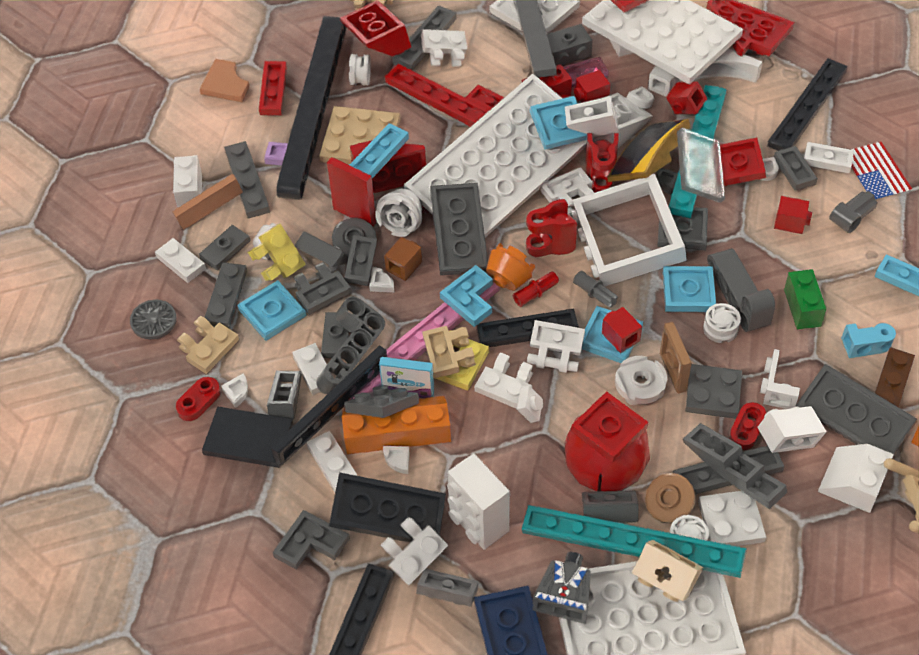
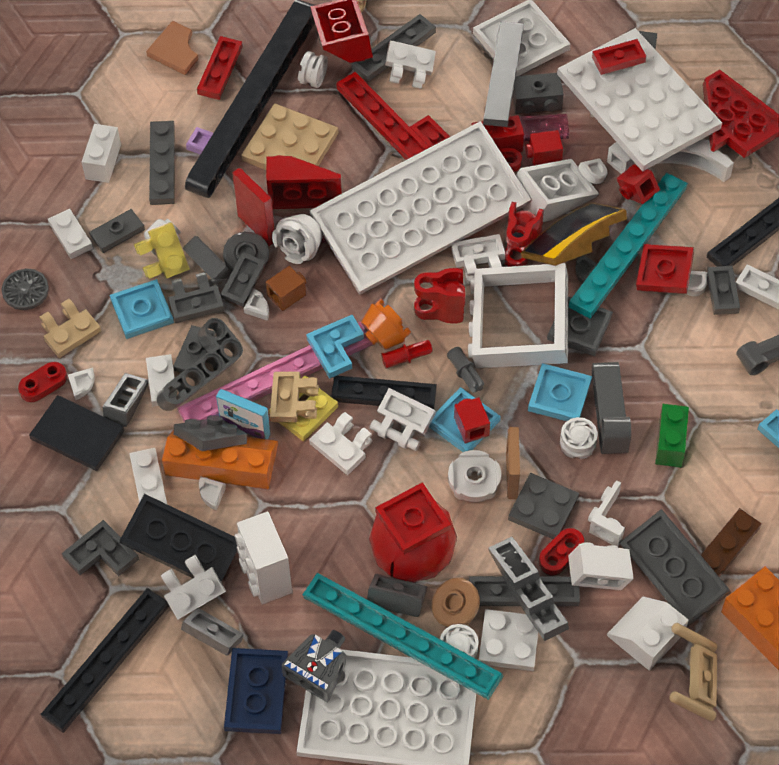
camera: 15 degrees right, 5 degrees up
nougat tile [172,174,243,230] -> none
dark grey plate [204,262,247,328] -> none
black tile [271,345,387,466] -> none
medium azure plate [350,123,409,178] -> none
dark grey tile [430,183,488,275] -> none
white plate [517,386,543,423] -> none
medium azure plate [530,96,587,150] -> none
white slope [565,96,619,137] -> none
tan brick [632,540,703,602] -> none
clear tile [677,128,725,203] -> none
red brick [774,196,812,234] -> none
medium azure leg [841,323,896,358] -> none

